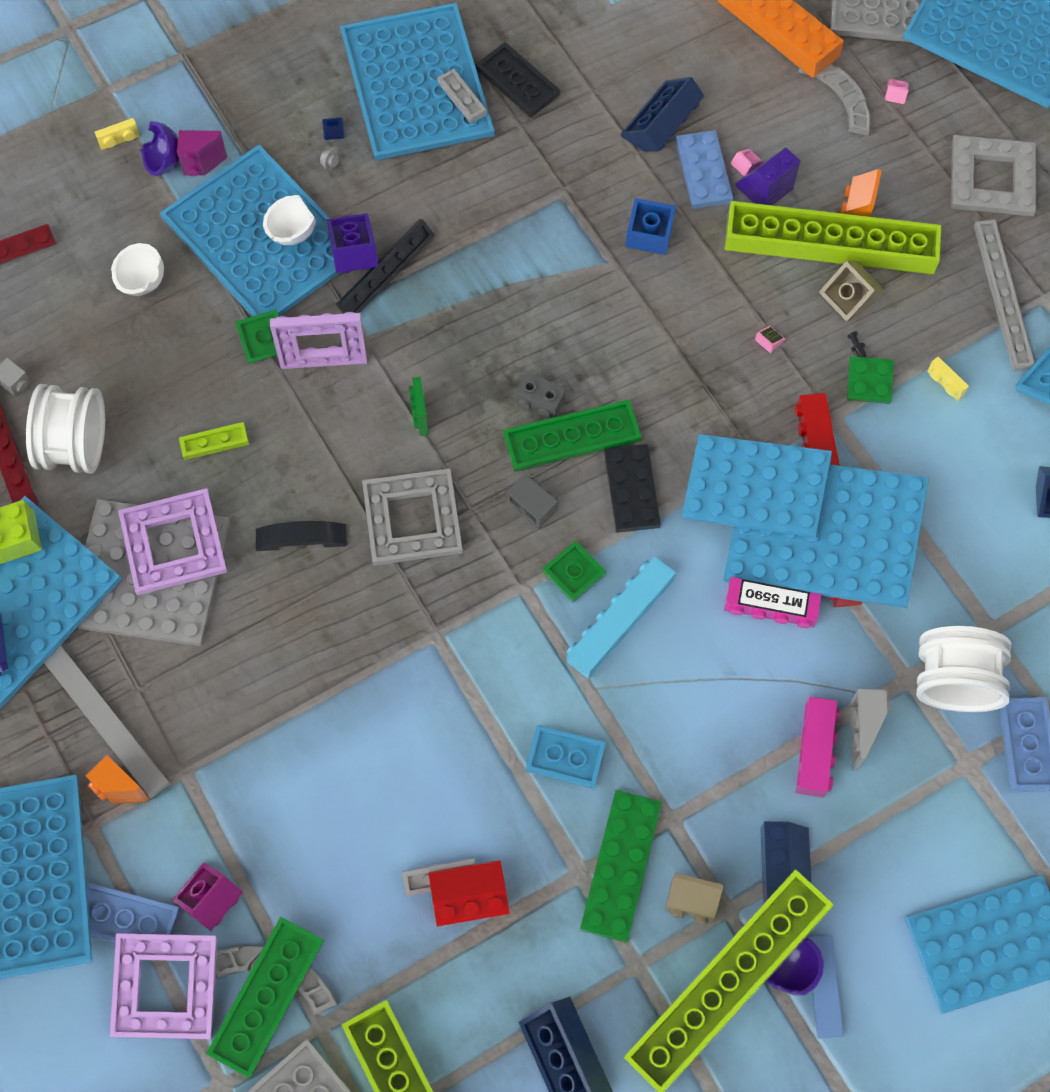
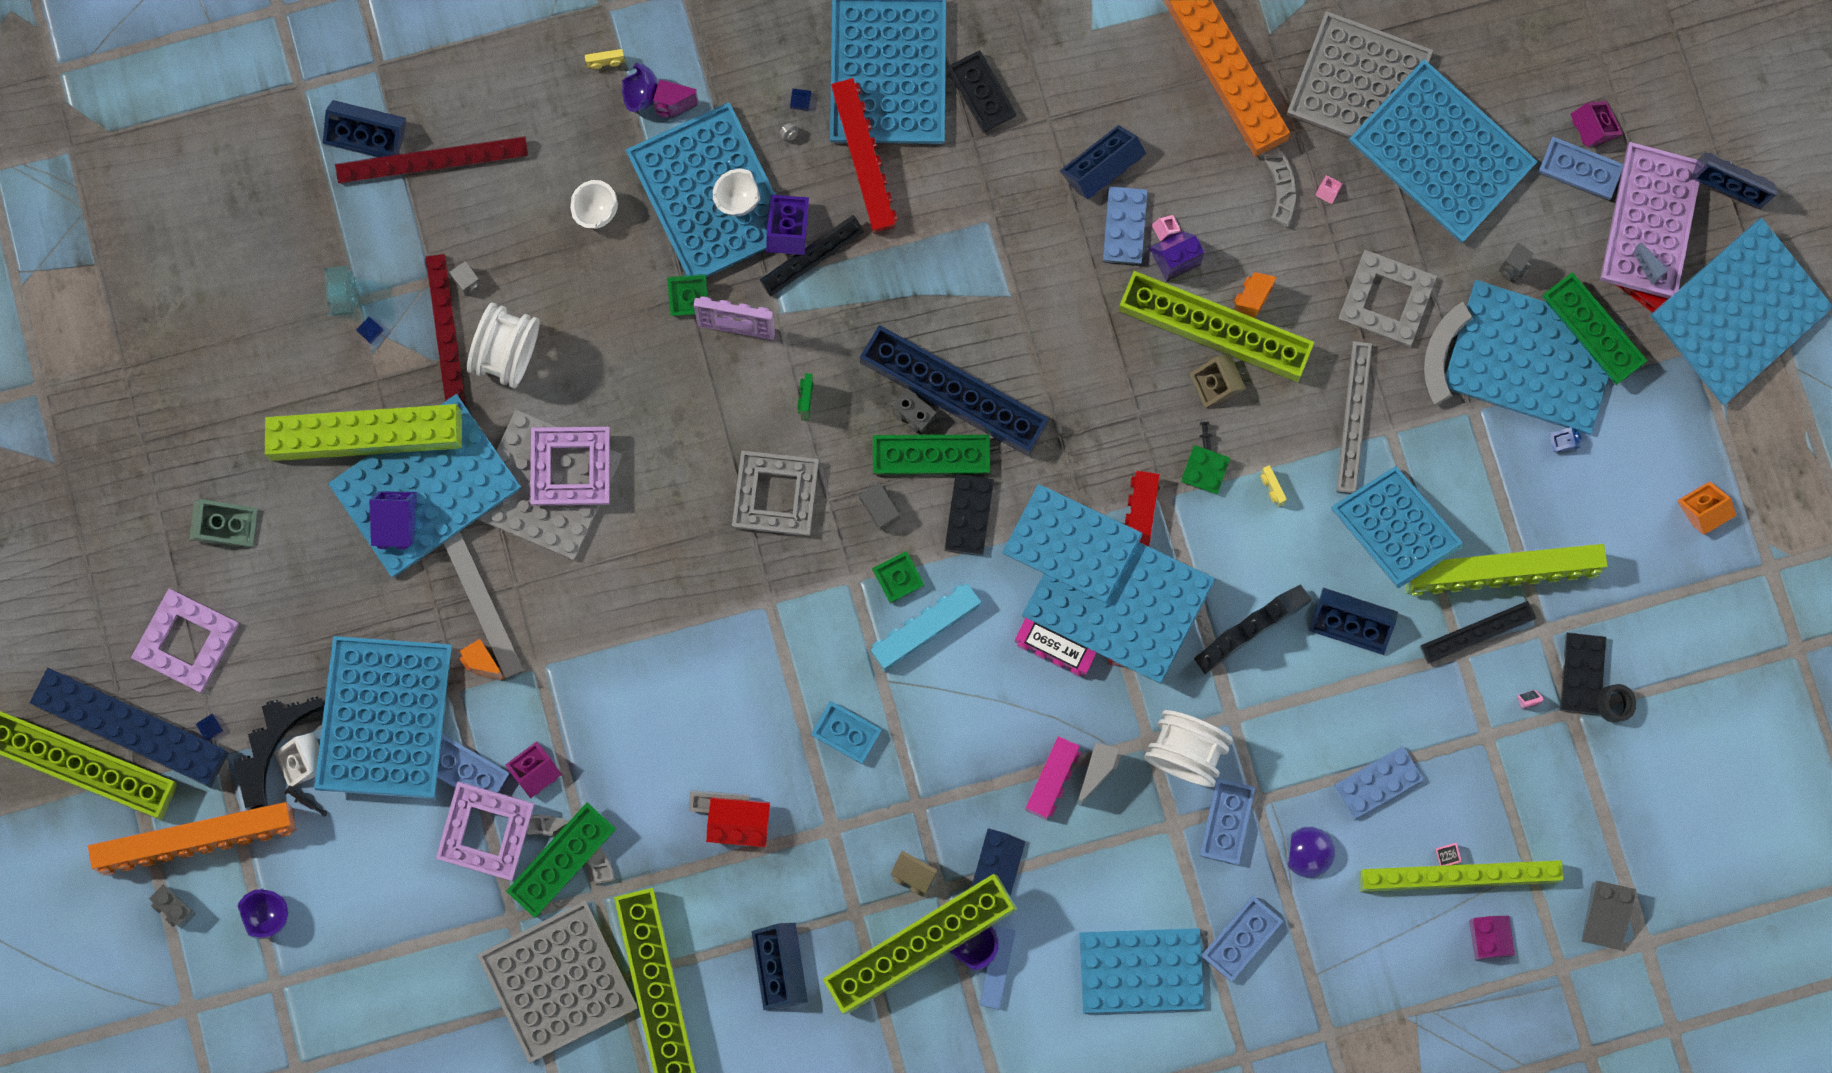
camera: 15 degrees right, 10 degrees up
lime plate [179,422,249,461] -> none
black slope [256,521,347,551] -> none
light grey tile [437,69,488,124] -> none
green plate [580,790,662,943] -> none
blue brick [625,198,676,255] -> none
slope [755,326,785,354] -> none
none -> red brick [831,78,898,233]
none -> dark blue brick [860,325,1049,457]
none -> black arch [1194,584,1312,674]

